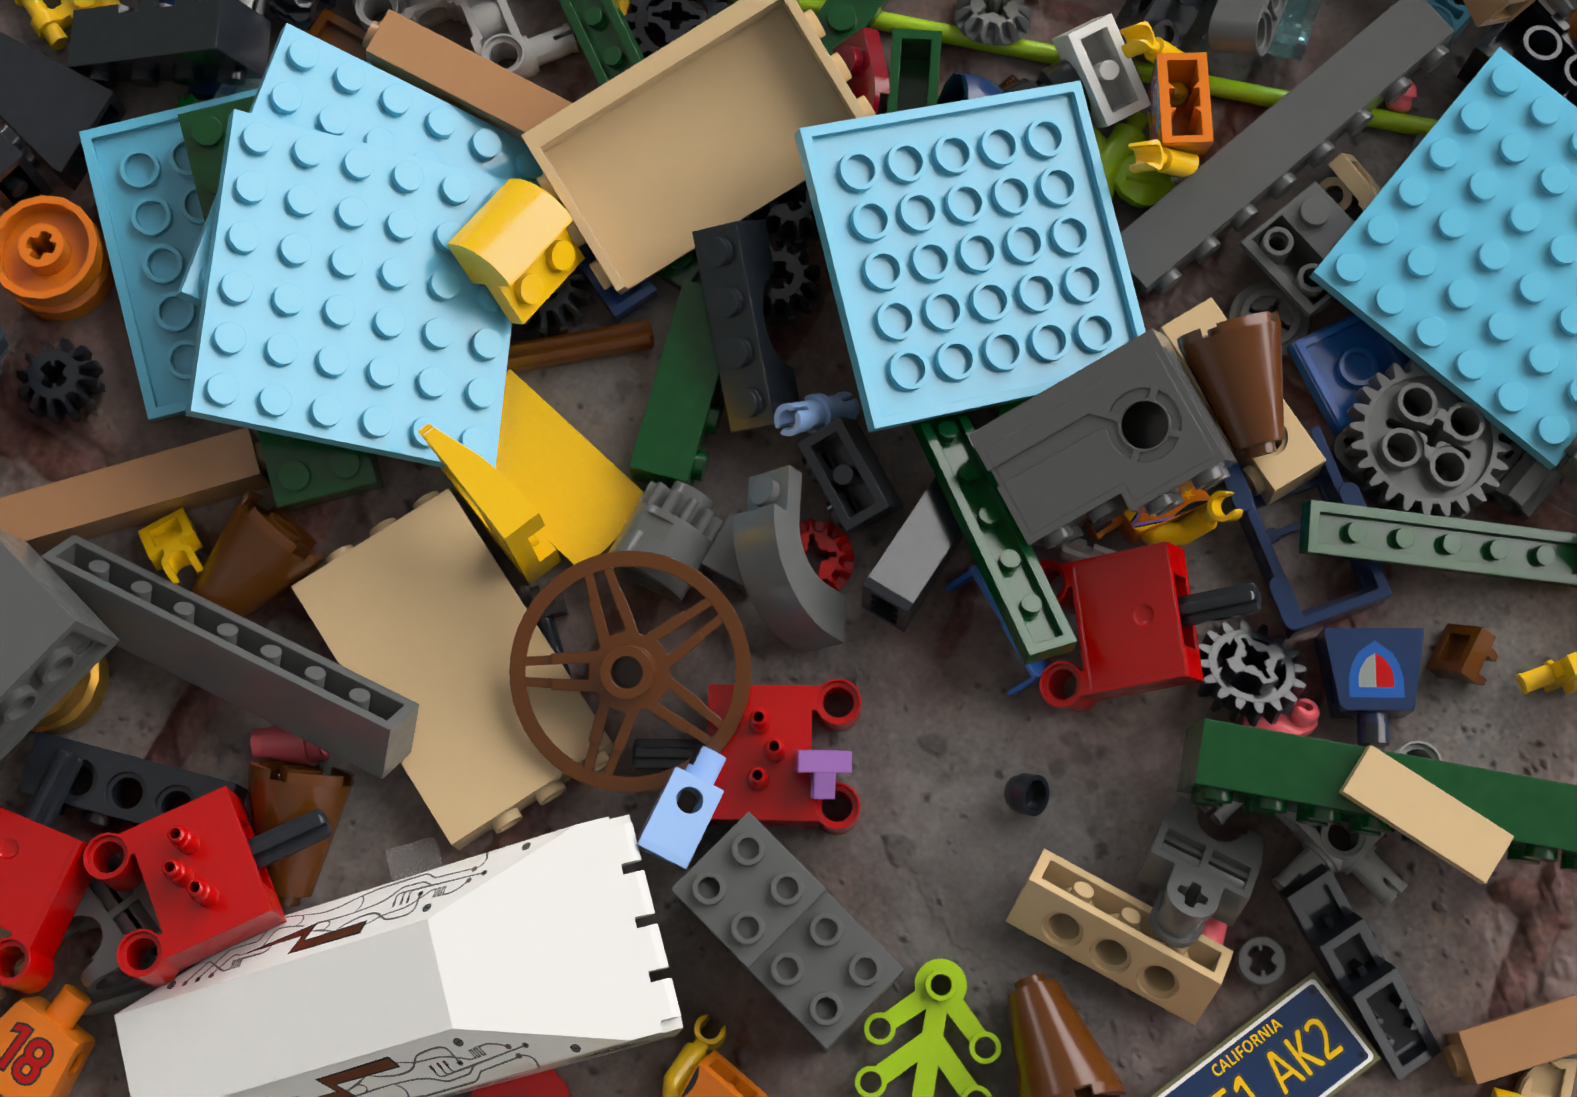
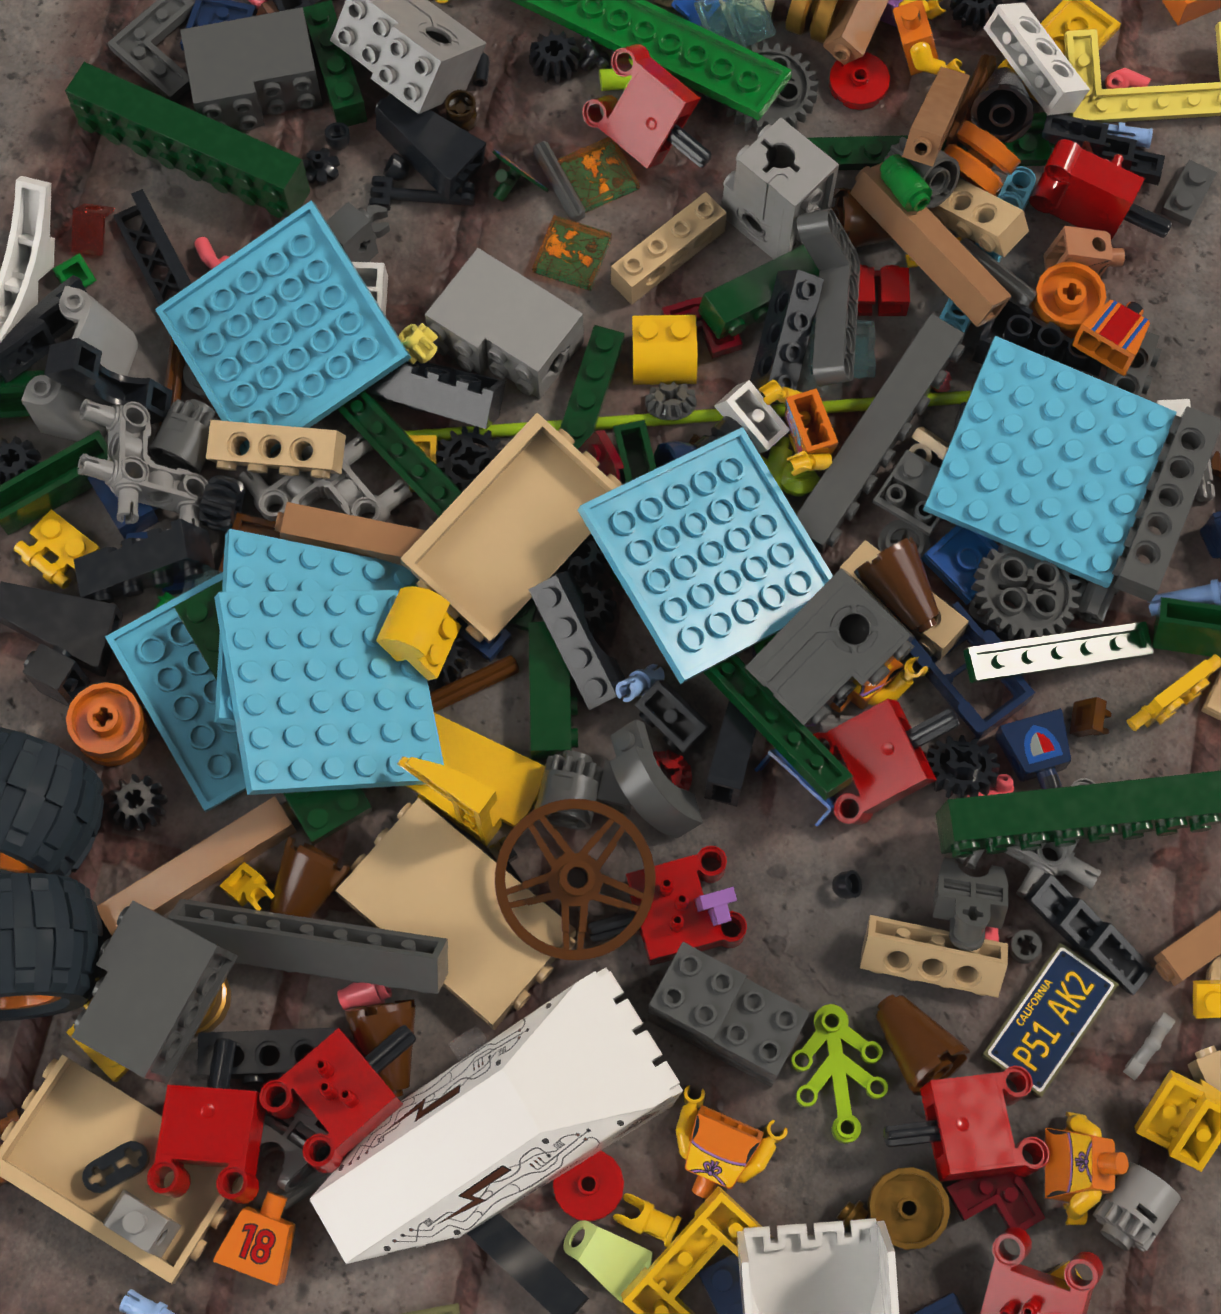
camera: 20 degrees left, 5 degrees down
light blue torso [637,744,727,870] -> none
tan tile [1338,745,1514,884] -> none

